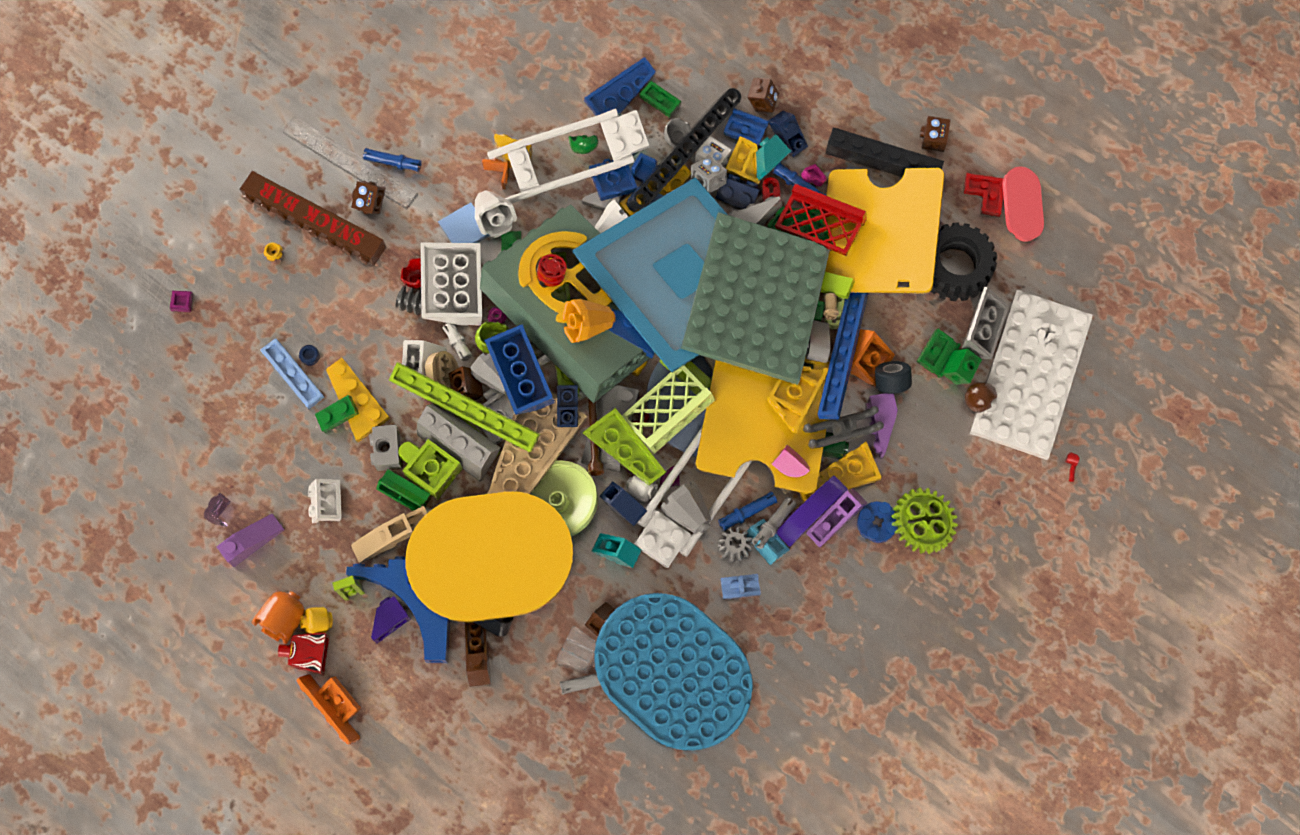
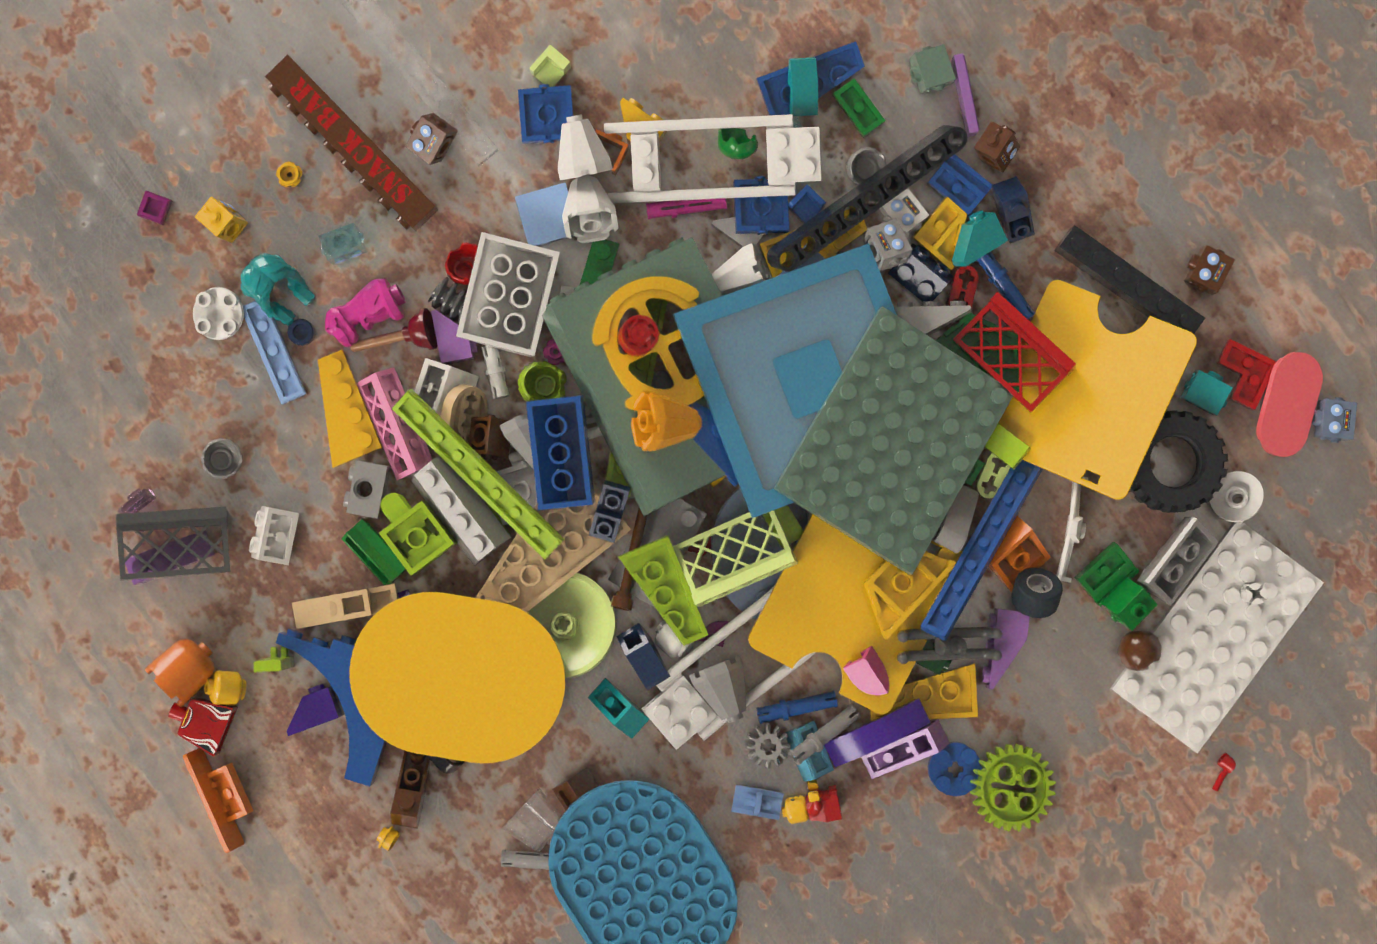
camera: 15 degrees right, 15 degrees up
green plate [315,395,359,433] -> none
blue pin [363,148,422,172] -> none
dark pink tile [801,164,826,187] -> none
tan pin [823,293,839,320] -> none
none -> dark grey fence [115,507,231,581]
none -> white dish [193,287,244,340]
none -> yellow head [195,196,249,243]
none -> light grey hair [201,438,243,479]
none -> teal hair [241,253,315,326]
none -> clear light blue head [318,223,367,265]
none -> dark pink animal [325,278,406,347]
none -> dark red piece [350,308,438,352]
none -> bright pink fence [356,367,433,481]
none -> yellow plate [376,825,400,851]
none -> medium lavender slope [431,310,478,365]
none -> blue plate [518,84,573,144]
none -> yellowish green panel [529,45,572,87]
none -> white cone [558,114,612,180]
none -> dark pink pin [646,198,727,219]
none -> piece [781,780,842,824]
none -> teal slope [788,57,818,117]
none -> sand green head [909,44,956,94]
none -> medium lavender tile [951,53,980,137]
none -> white plate [1056,477,1089,583]
none -> teal head [1180,370,1233,416]
none -> white dish [1210,471,1264,522]
none -> sand blue head [1312,397,1357,443]

